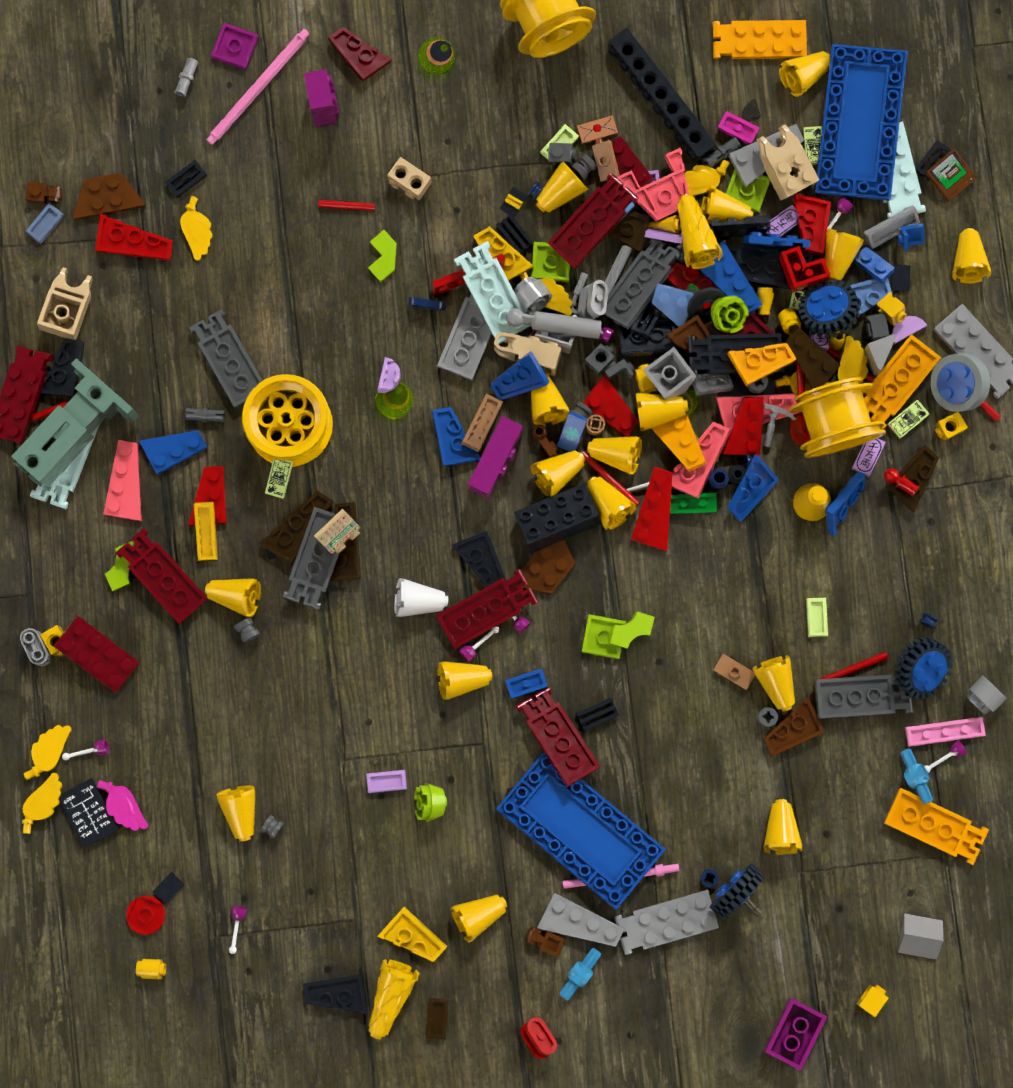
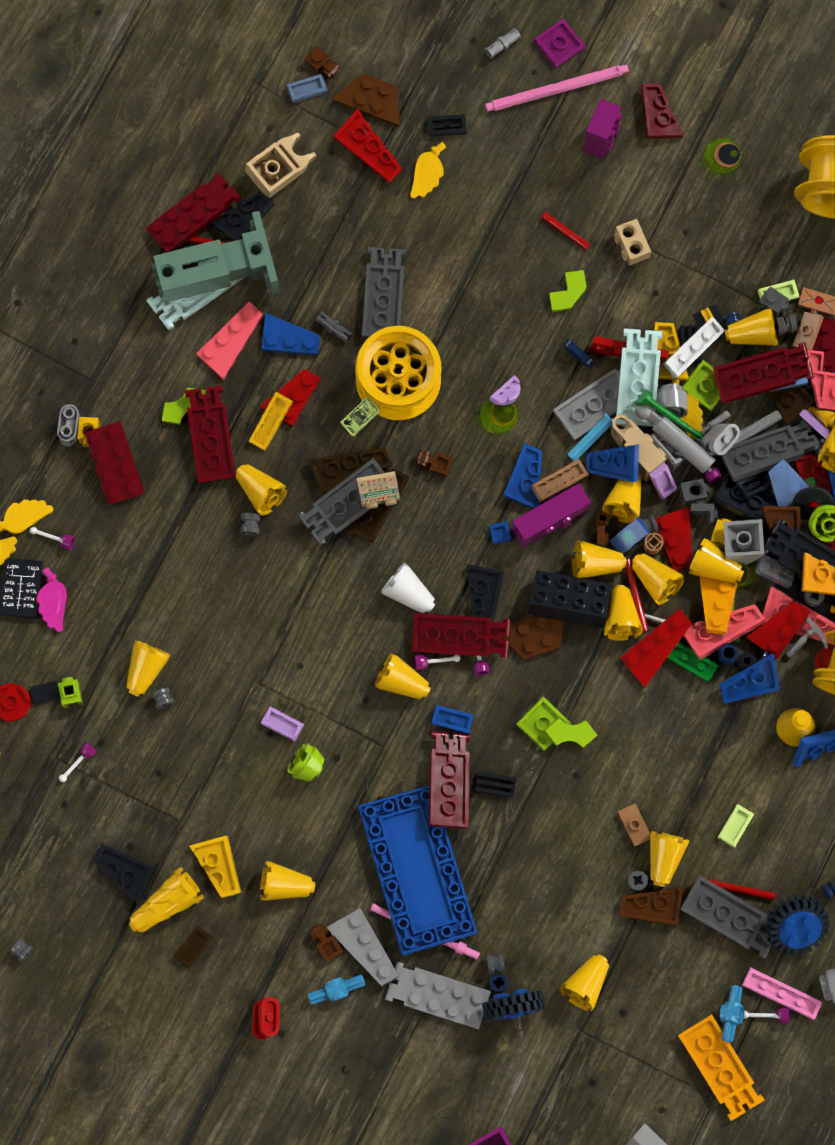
camera: 30 degrees right, 5 degrees down
none -> lime window [58,677,83,708]
none -> reddish brown plate [415,450,453,477]
none -> dark grey wheel [486,953,505,974]
none -> blue tile [489,521,512,545]
none -> medium azure axle [568,413,612,461]
none -> green piece [634,389,703,439]
none -> lavender tile [649,462,677,500]
none -> white plate [663,317,725,378]

